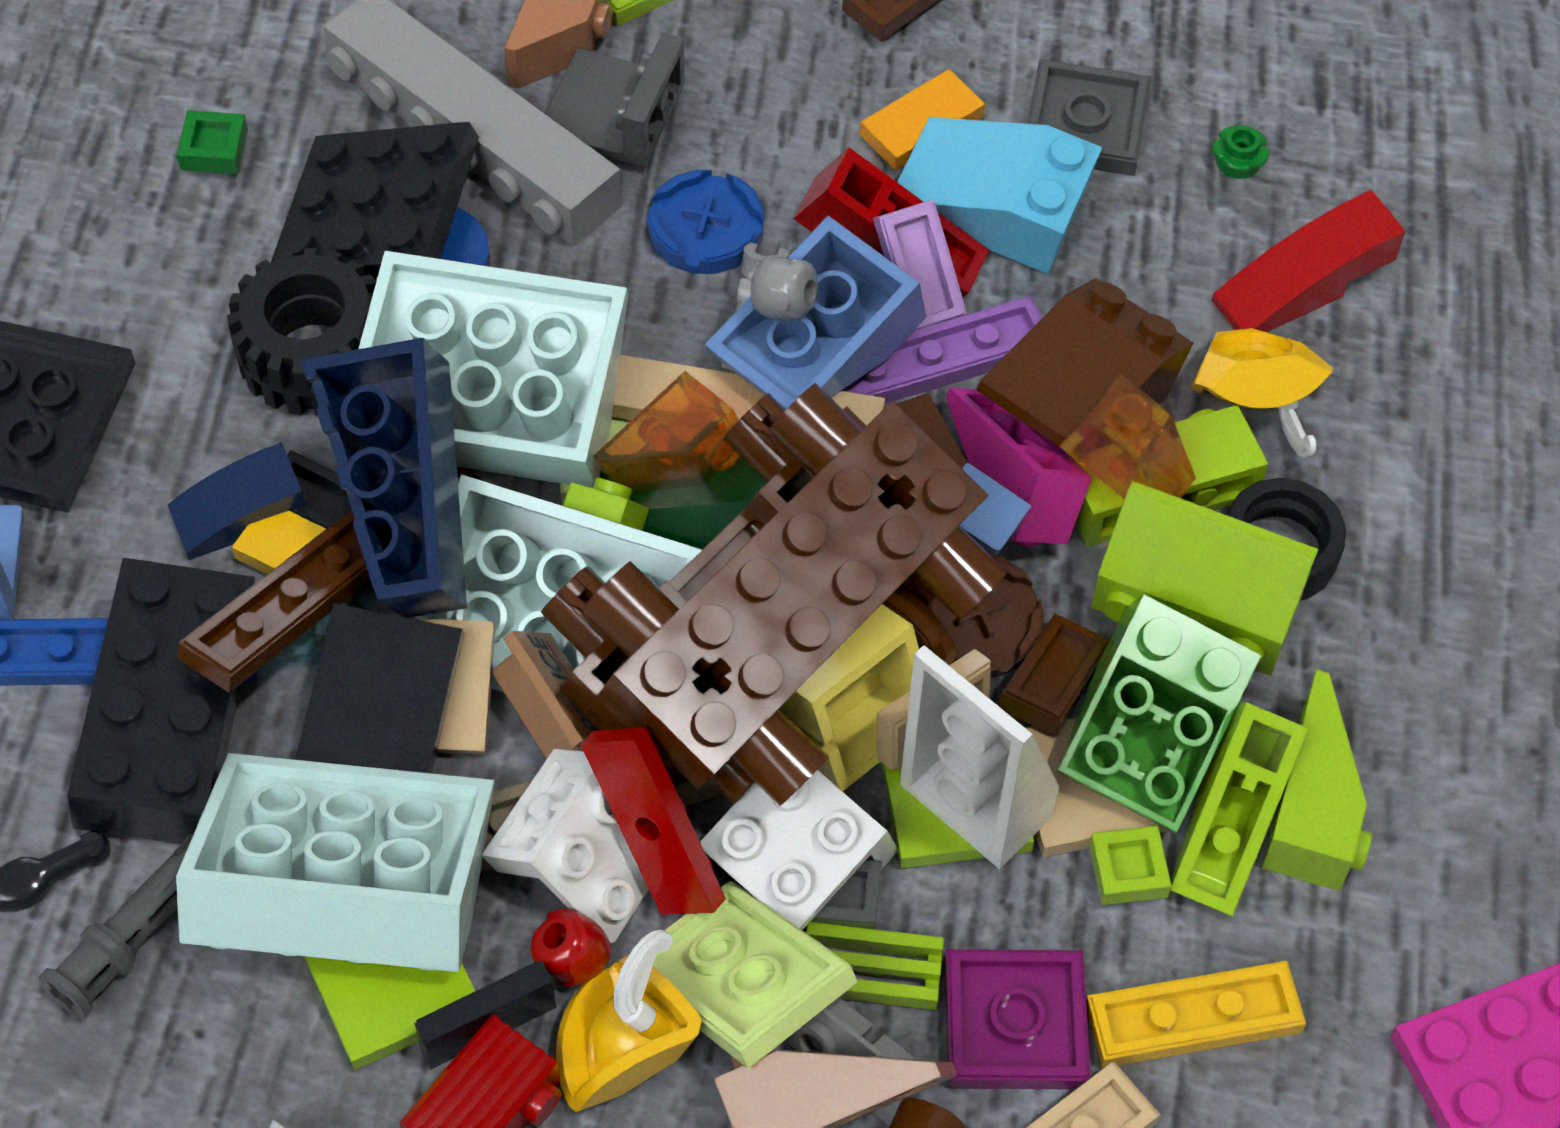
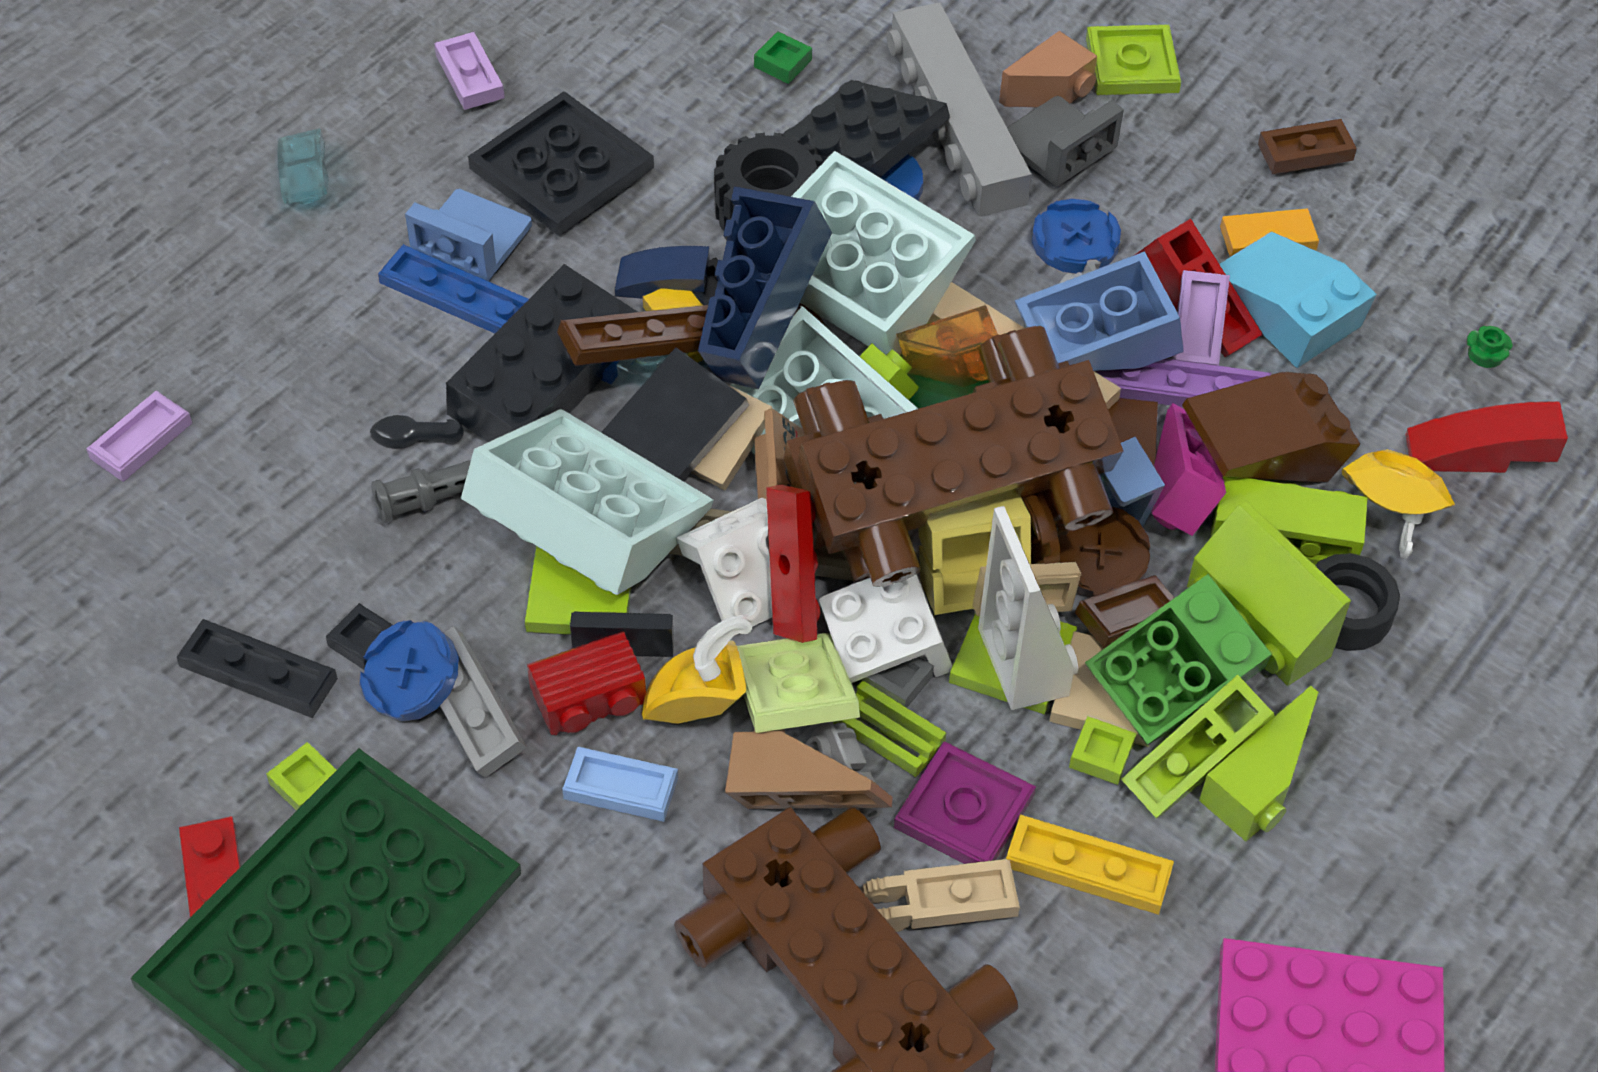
camera: 30 degrees right, 5 degrees down
red piece [530,909,612,987] -> none
light grey piece [751,255,818,321] -> none
dark grey tile [1027,59,1152,176] -> none
clear orange slope [1059,374,1196,499] -> none

